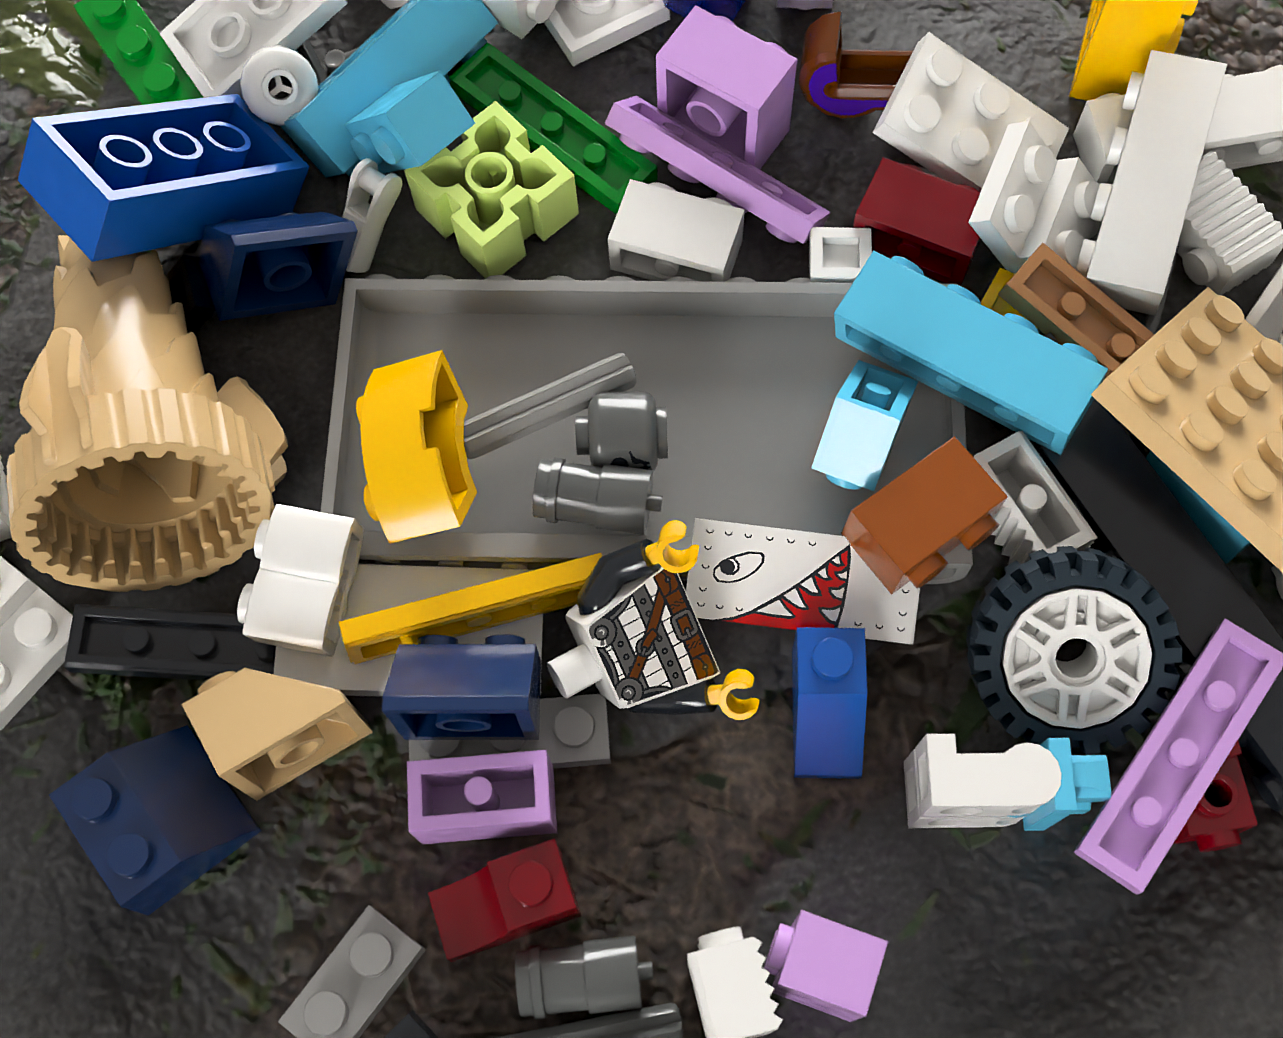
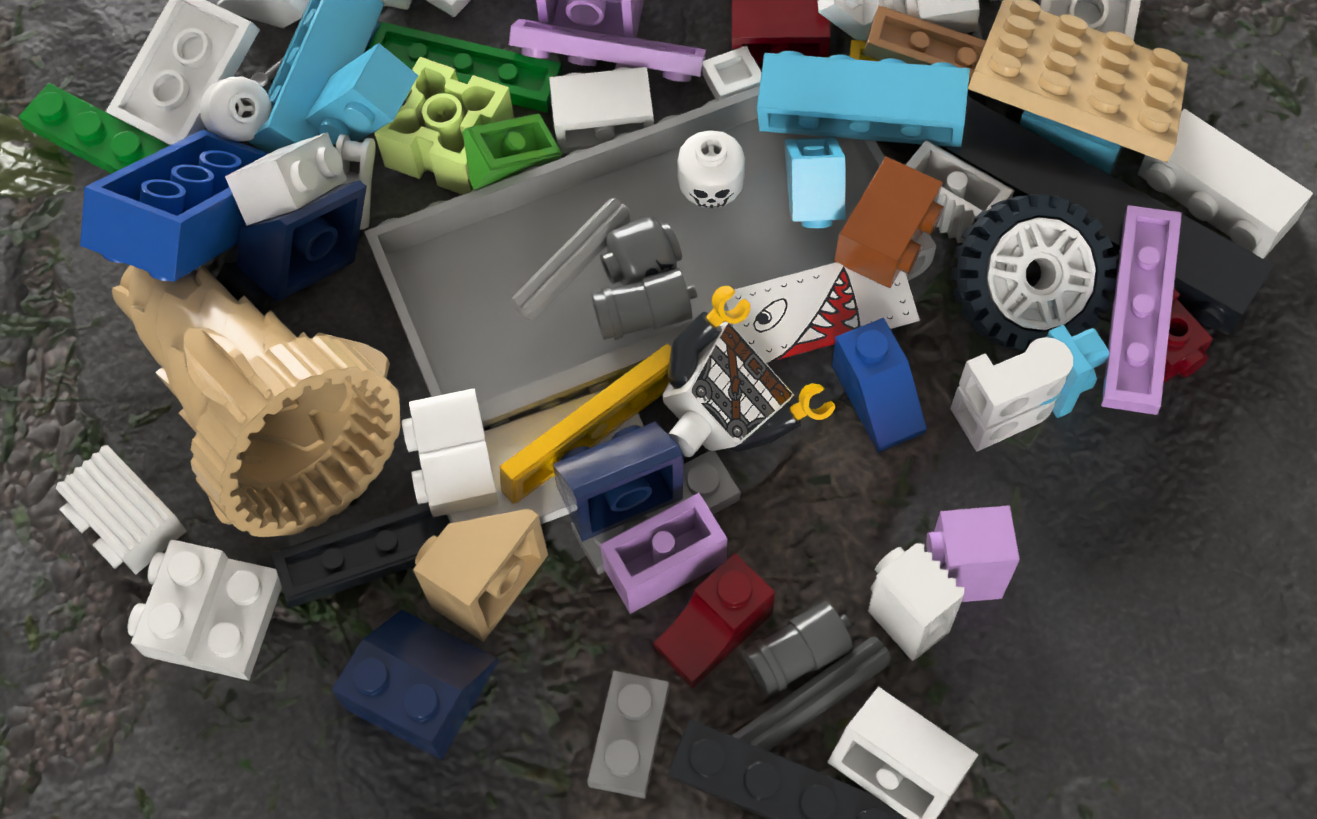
camera: 25 degrees left, 5 degrees down
yellow brick [356,350,477,544] -> none
none -> white brick [225,133,347,226]
none -> bright green slope [463,113,563,190]
none -> white head [677,130,745,208]

